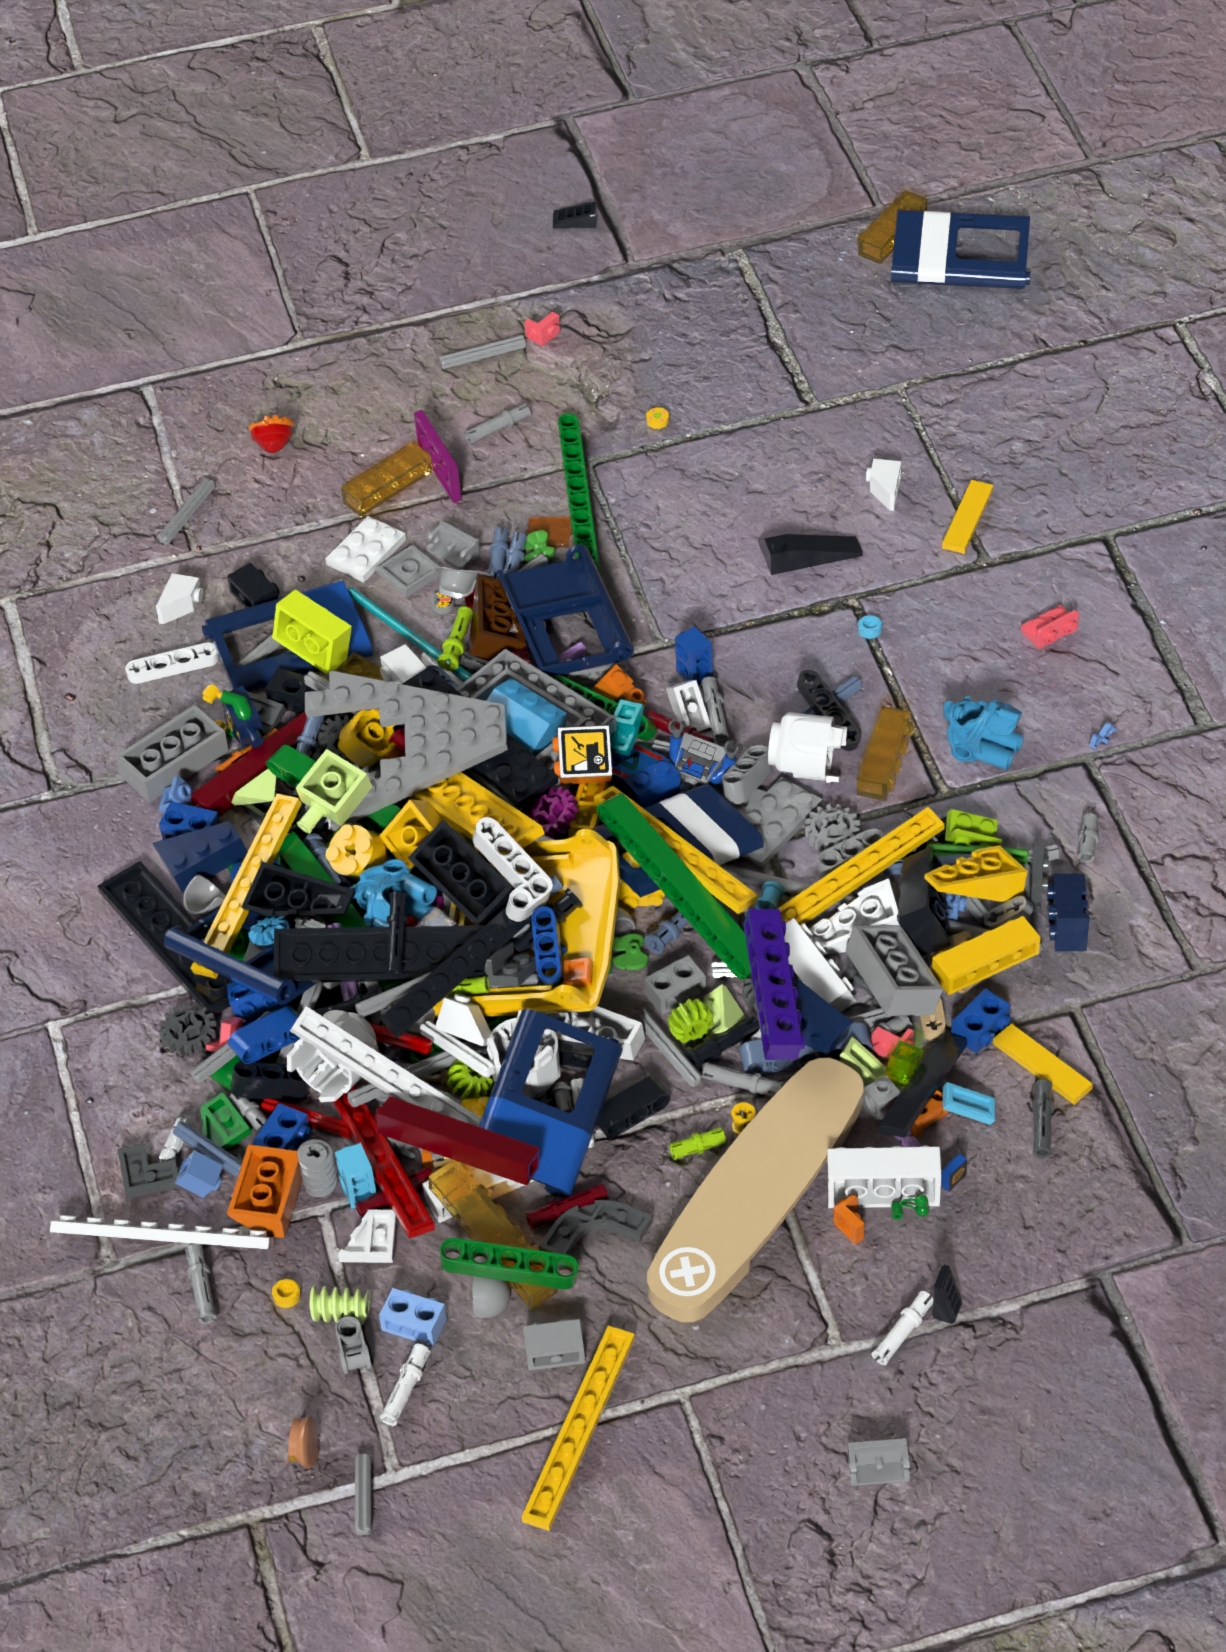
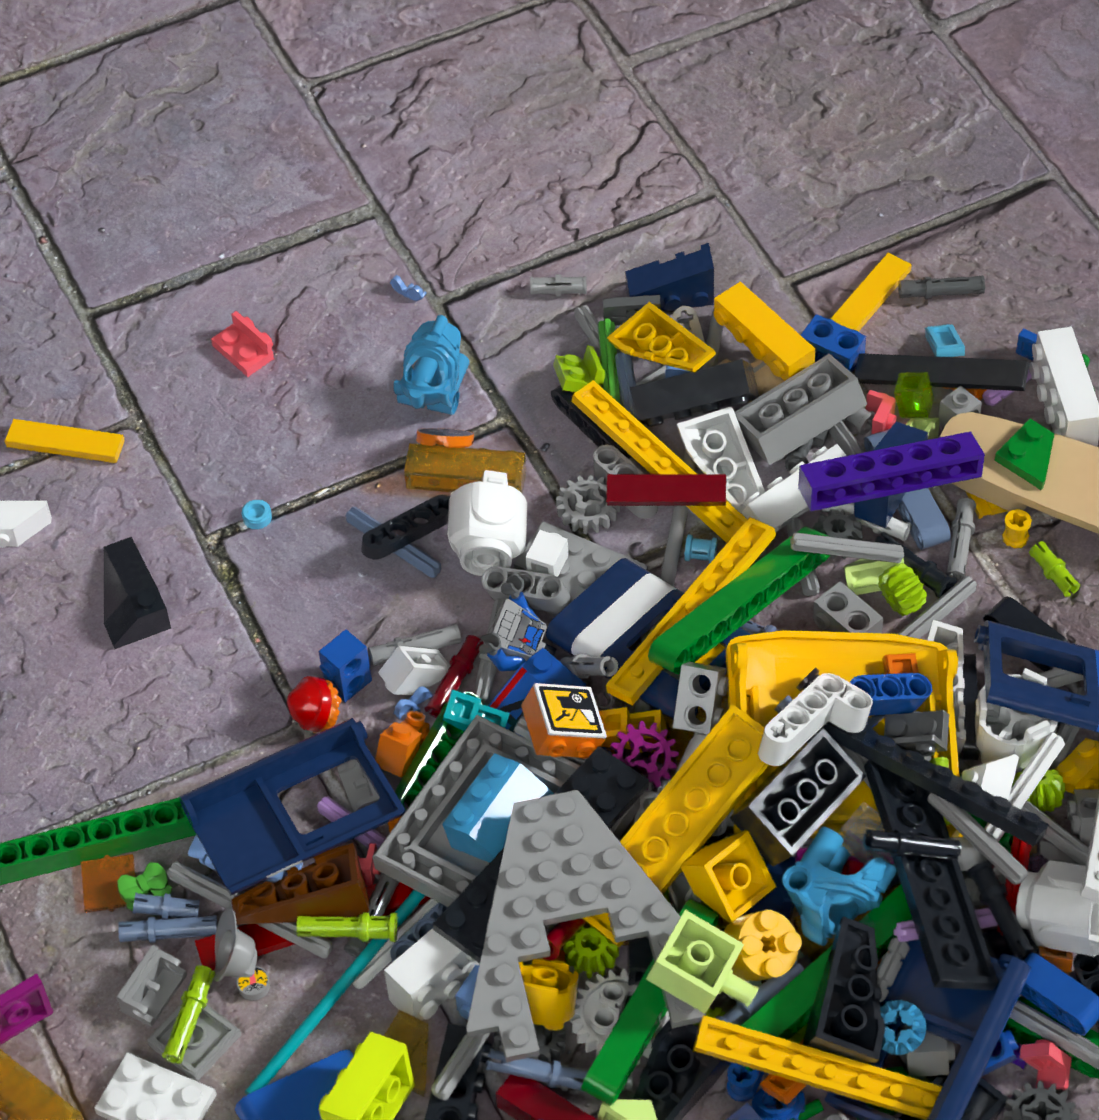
camera: 100 degrees left, 5 degrees up
none -> lime pin [162,965,216,1064]
none -> red hair [286,676,341,733]
none -> medium blue piece [394,686,433,719]
none -> orange tile [416,428,474,448]
none -> white brick [526,530,568,577]
none -> light grey pin [560,654,618,679]
none -> dark red tile [606,474,727,506]
none -> light grey brick [673,662,728,734]
none -> light grey axle [790,533,904,563]
none -> green wing [994,418,1055,490]

